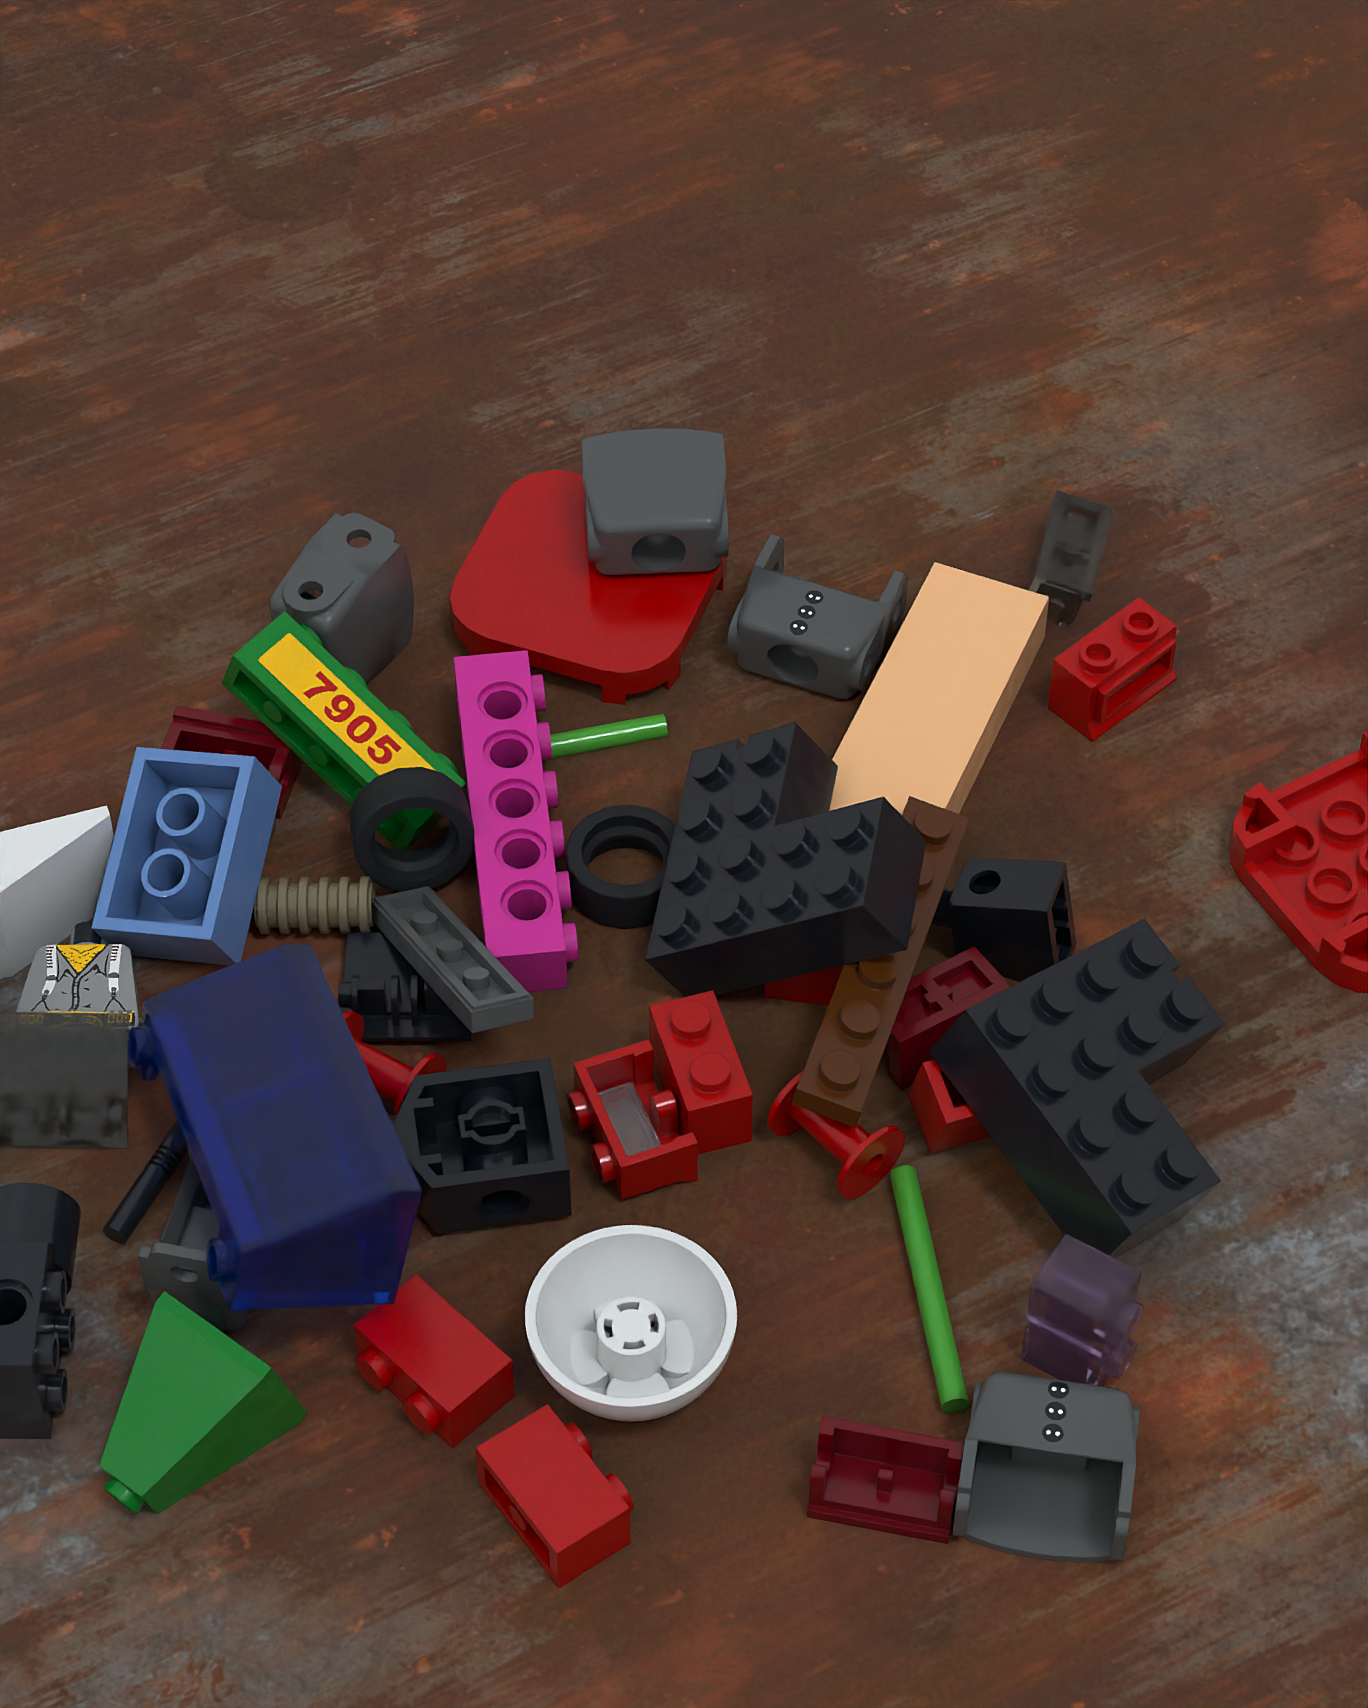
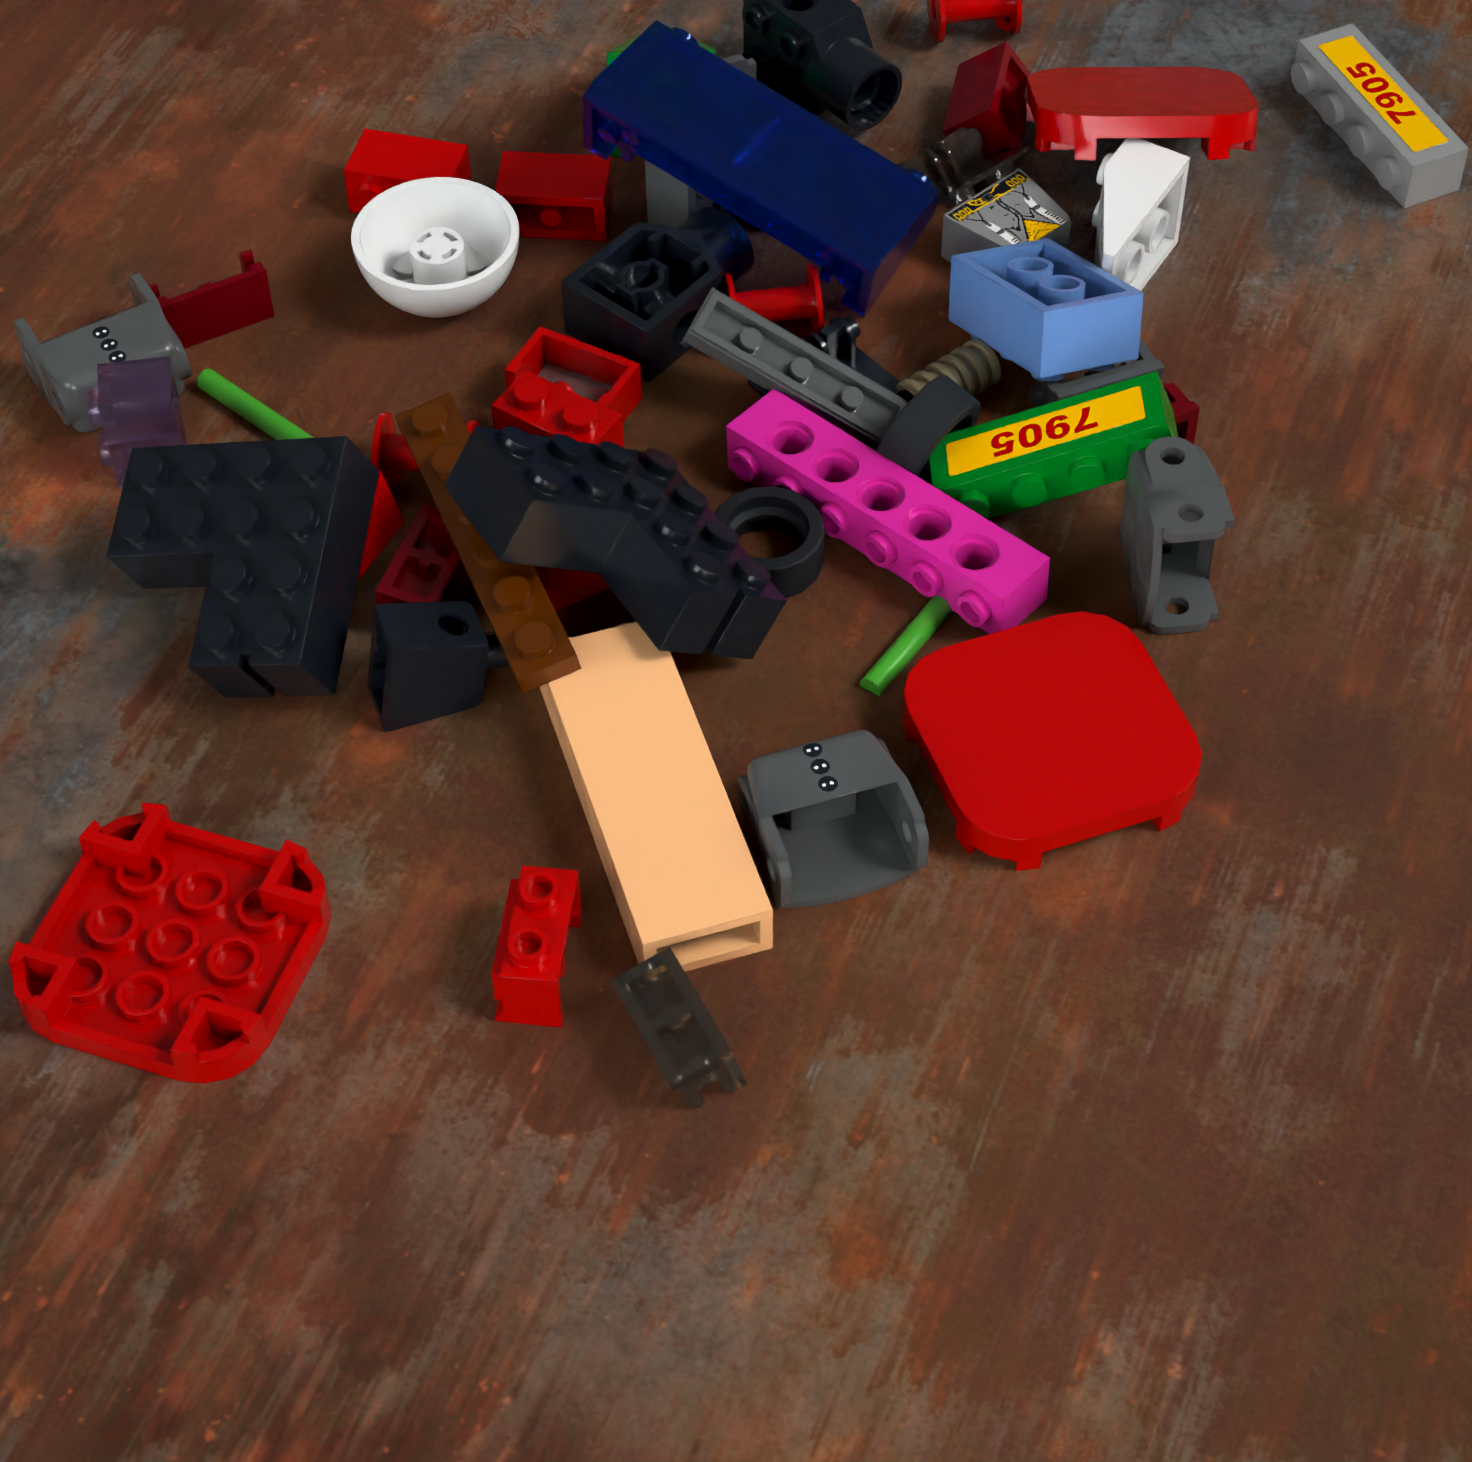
camera: 140 degrees right, 0 degrees up
dark grey piece [581,428,729,575] -> none

